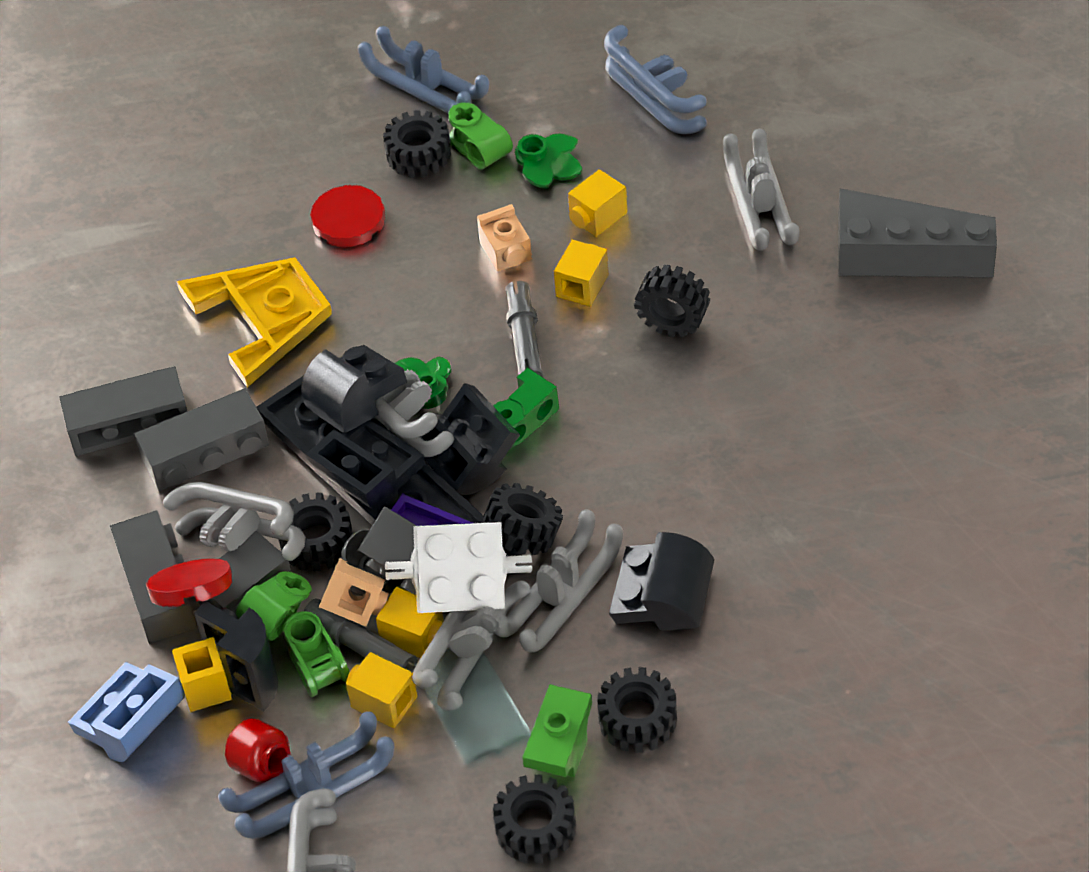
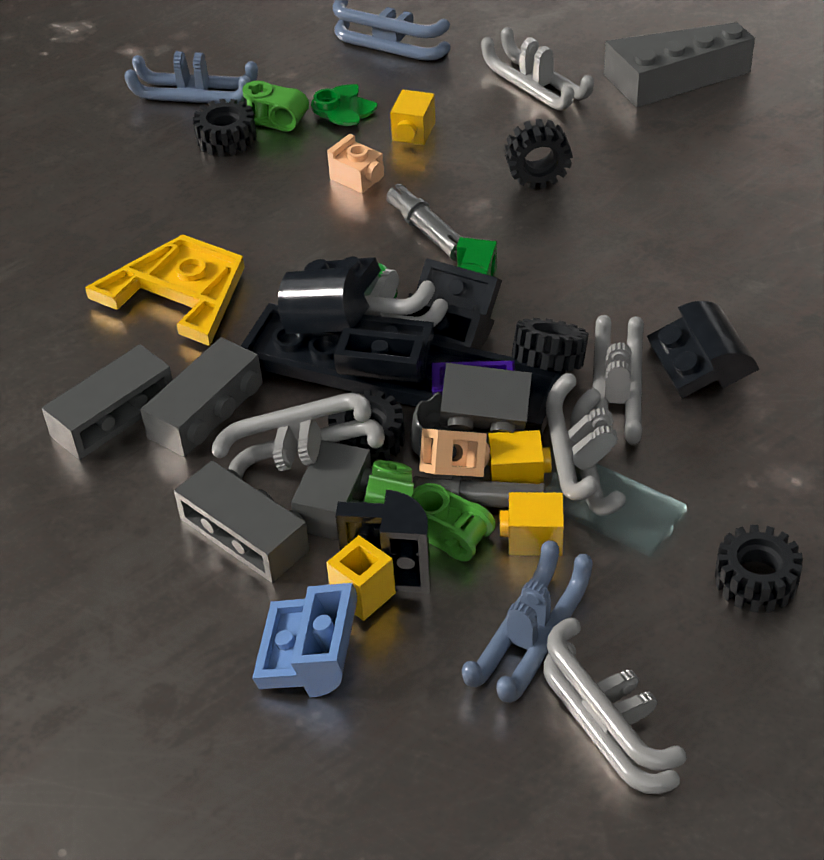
camera: 30 degrees left, 5 degrees down
red tile [146,558,232,607] -> none
red head [225,718,291,783] -> none
red tile [310,185,385,247] -> none
white plate [385,522,532,613] -> none
bright green brick [522,684,592,777] -> none
yellow brick [554,239,609,307] -> none
black tyre [597,667,677,753] -> none

